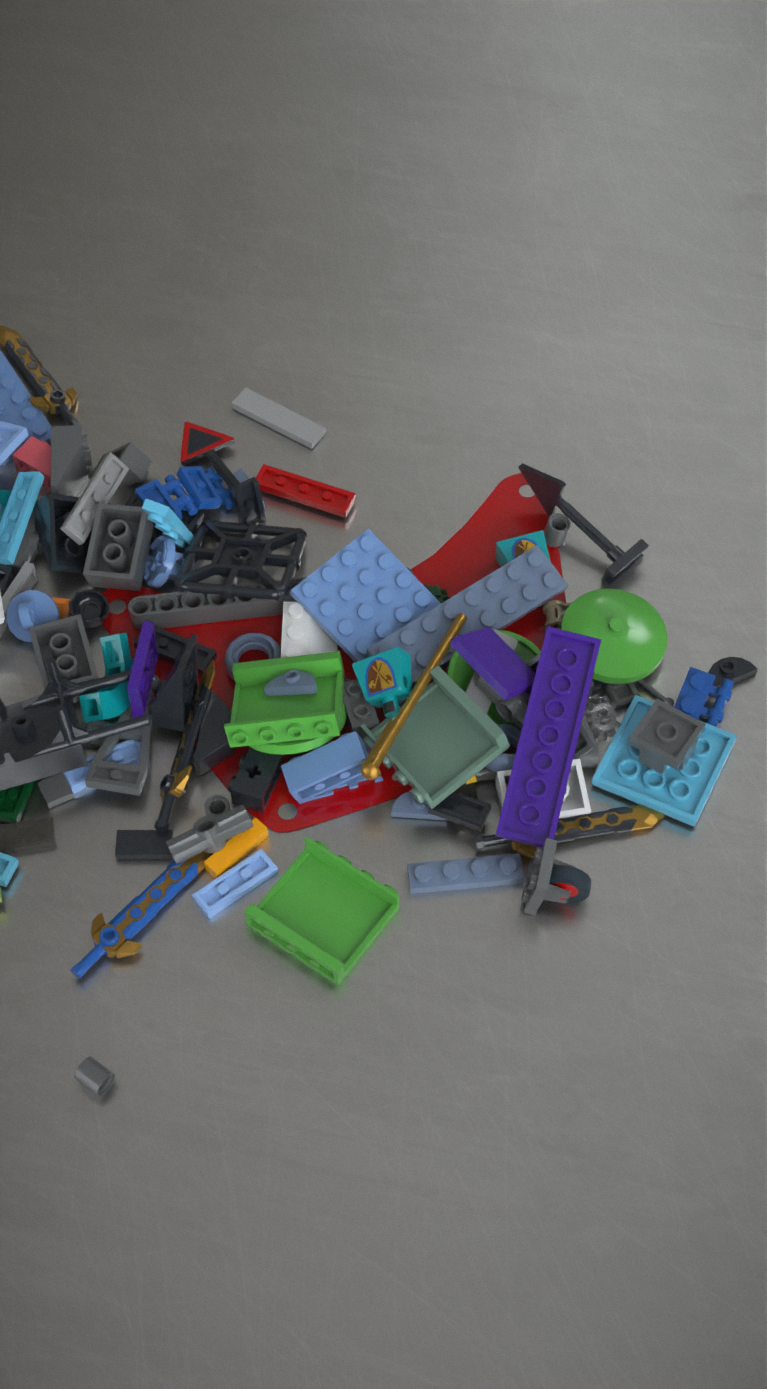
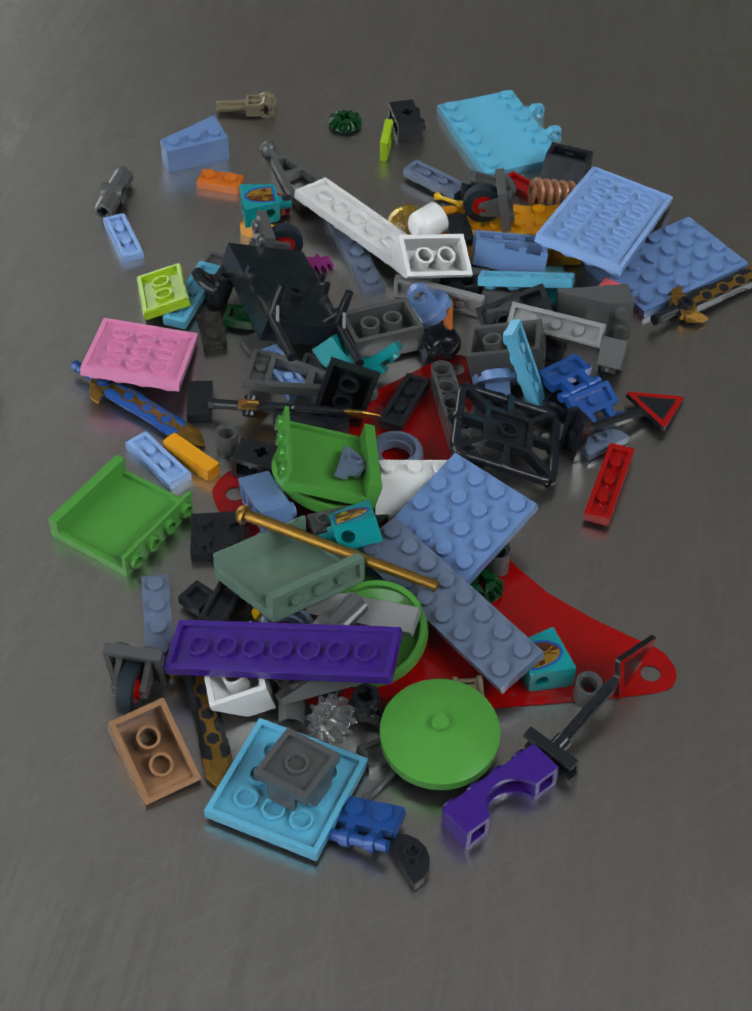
camera: 85 degrees right, 10 degrees down
dark purple tile [127,621,159,718] -> none
dark grey piece [166,804,253,864] -> none
light grey tile [231,387,326,449] -> none
dark purple tile [450,626,536,700] -> none
none -> bright pink plate [80,318,198,392]
none -> medium nougat slope [107,697,202,806]
none -> black plate [178,580,213,617]
none -> black plate [190,511,245,561]
none -> dark purple arch [441,743,559,850]

